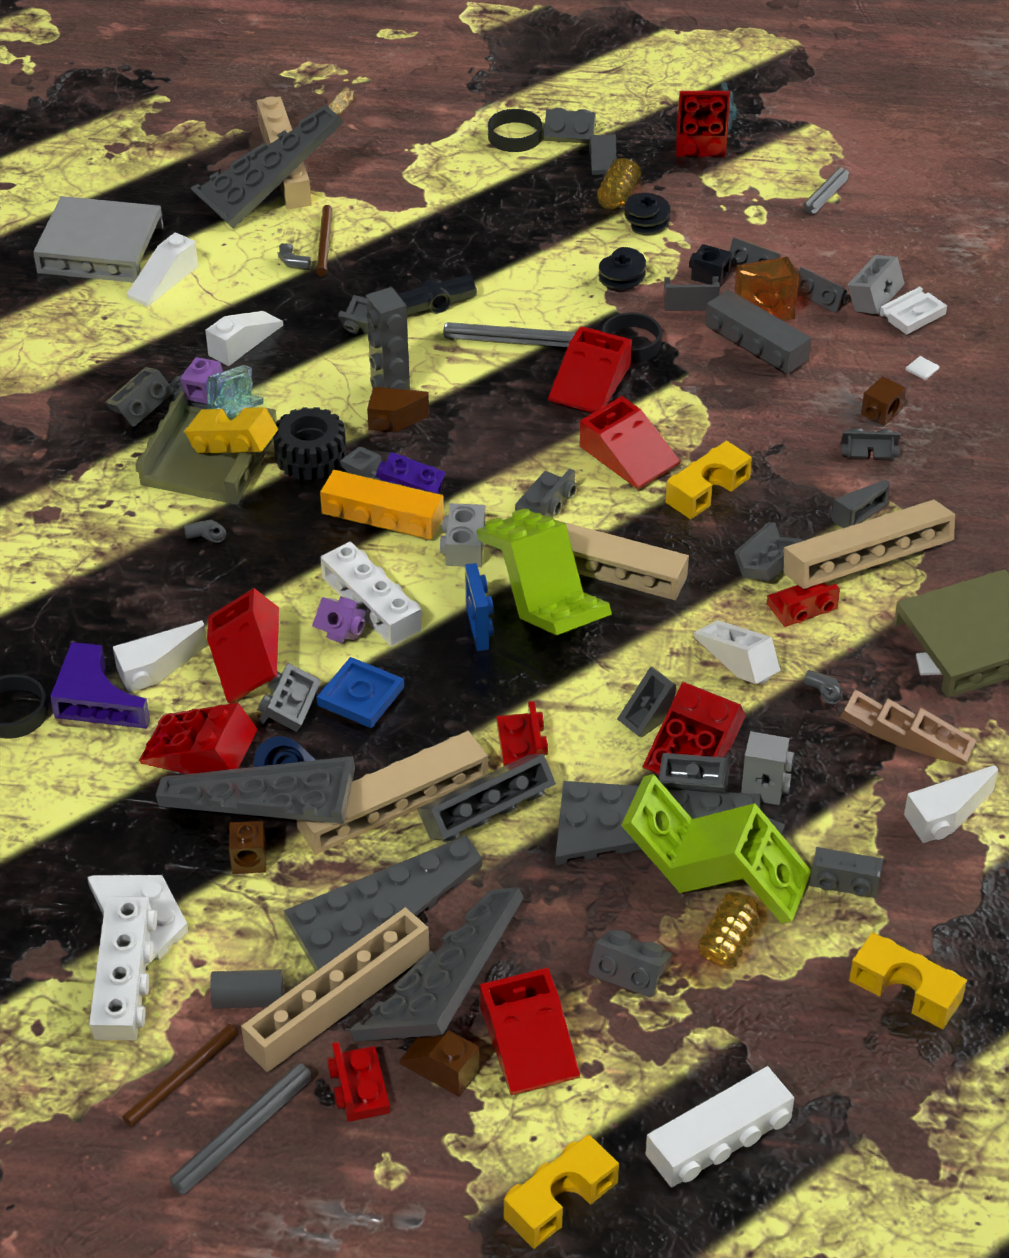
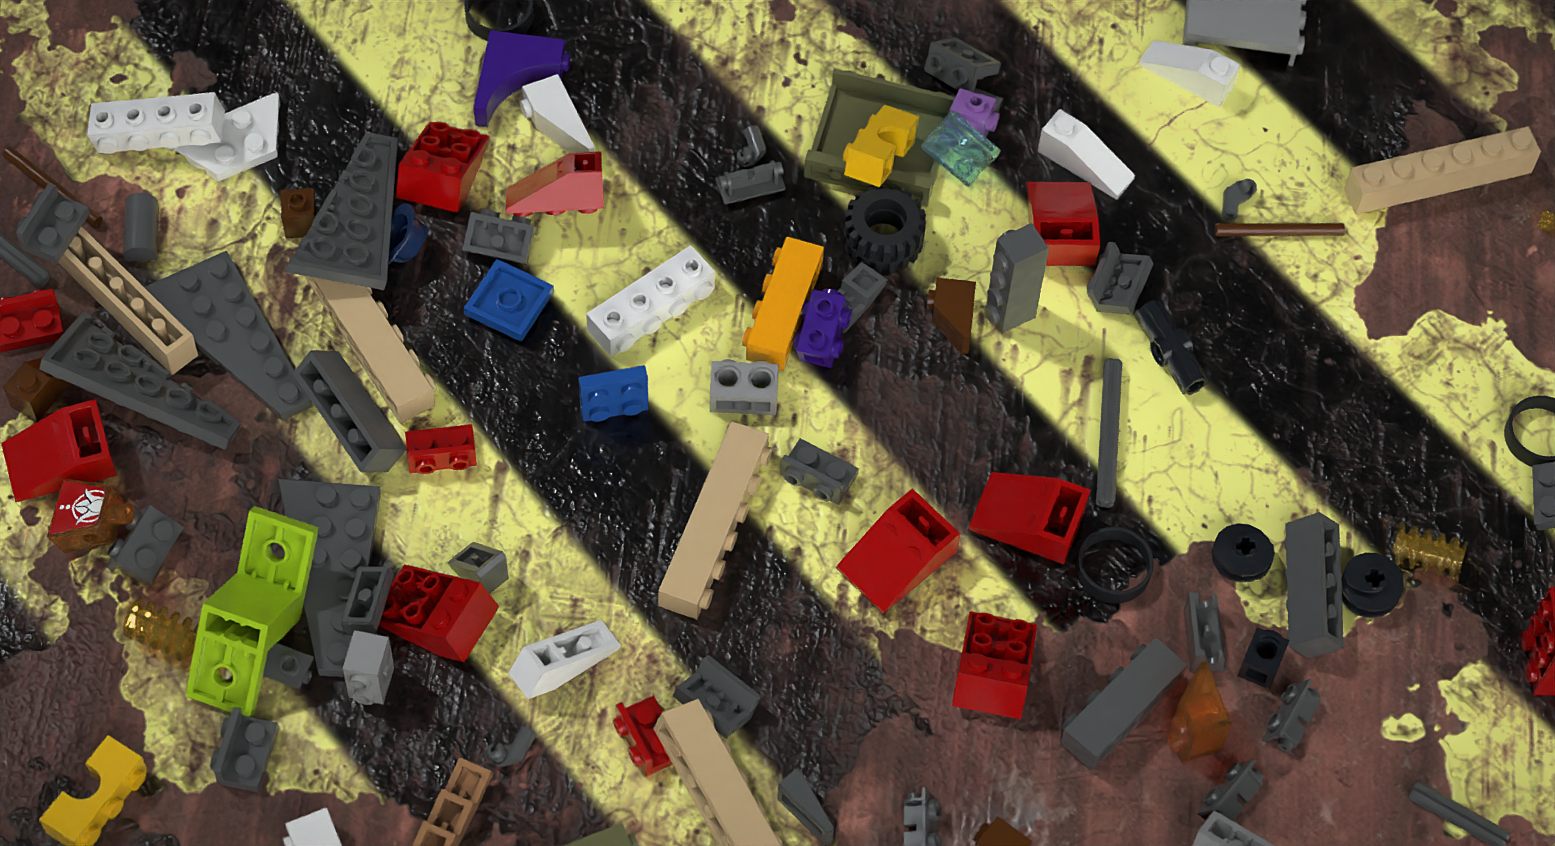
camera: 85 degrees right, 15 degrees up
dark grey wing [190,105,344,228] -> none
medium lavender brick [312,596,366,643] -> none
lime bracket [476,509,612,635] -> none
dark grey slope [589,134,617,175] -> none
yellow arch [665,440,752,519] -> none
none -> dark grey bracket [16,183,90,264]
none -> torso [47,479,135,553]
none -> dark grey hinge [715,160,786,205]
none -> red slope [952,611,1037,719]
none -> red slope [1027,182,1100,266]
none -> dark grey brick [1284,512,1344,659]

